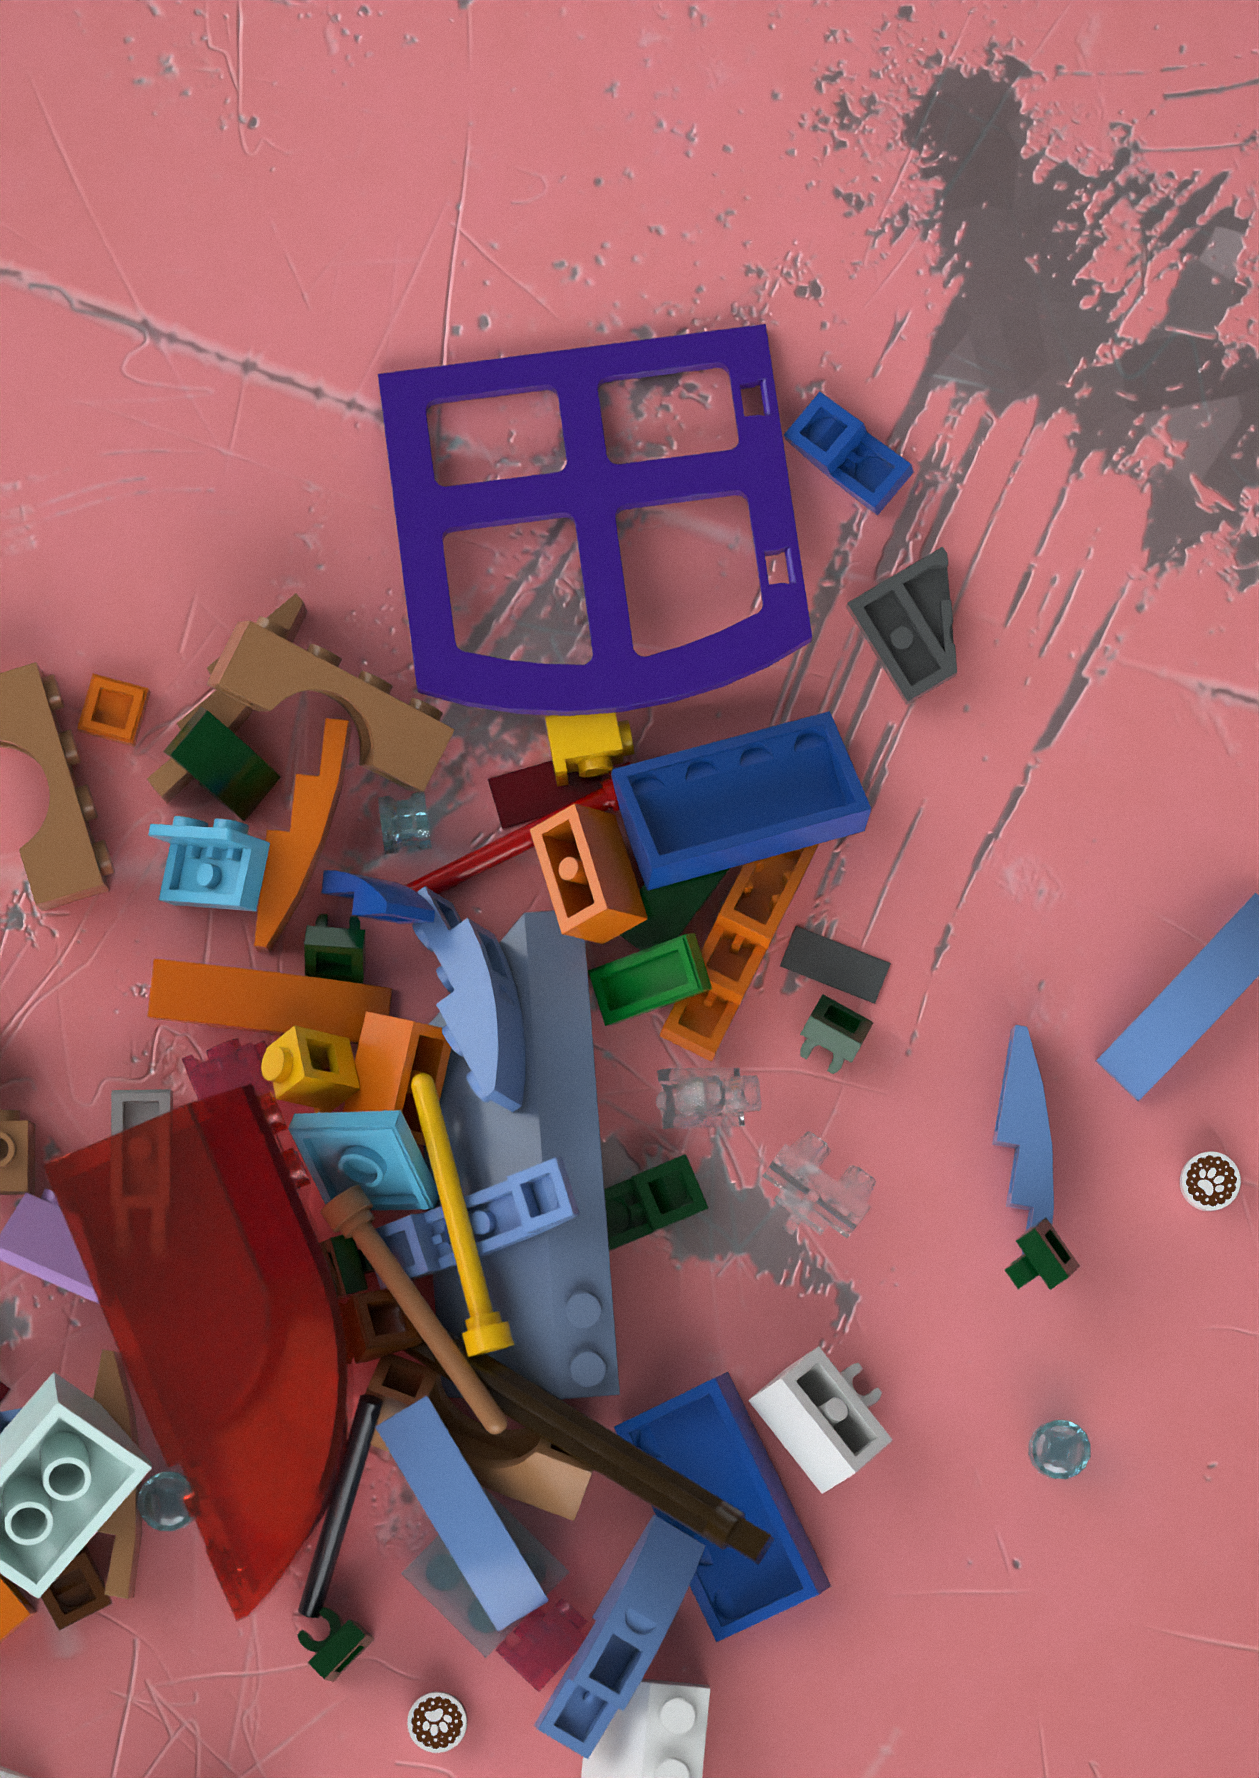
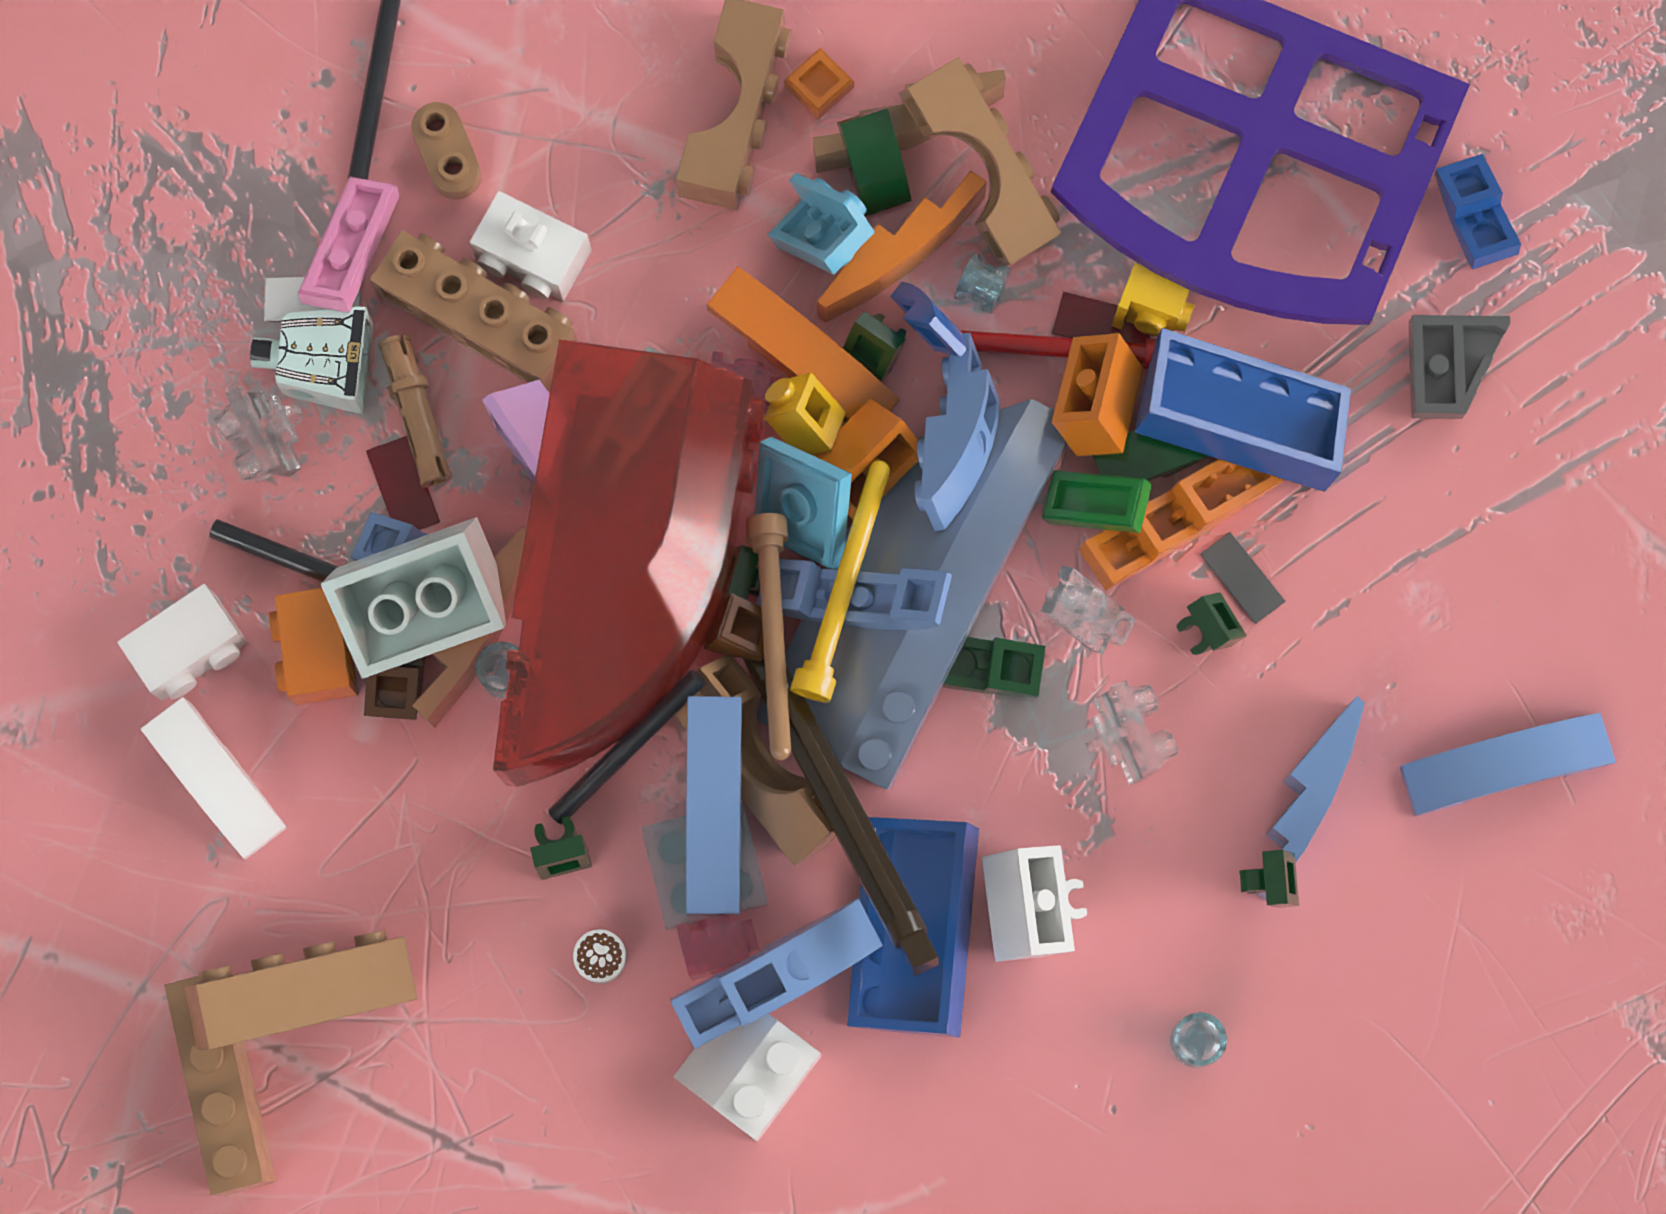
camera: 35 degrees right, 5 degrees down
tile [1180,1152,1241,1211] -> none

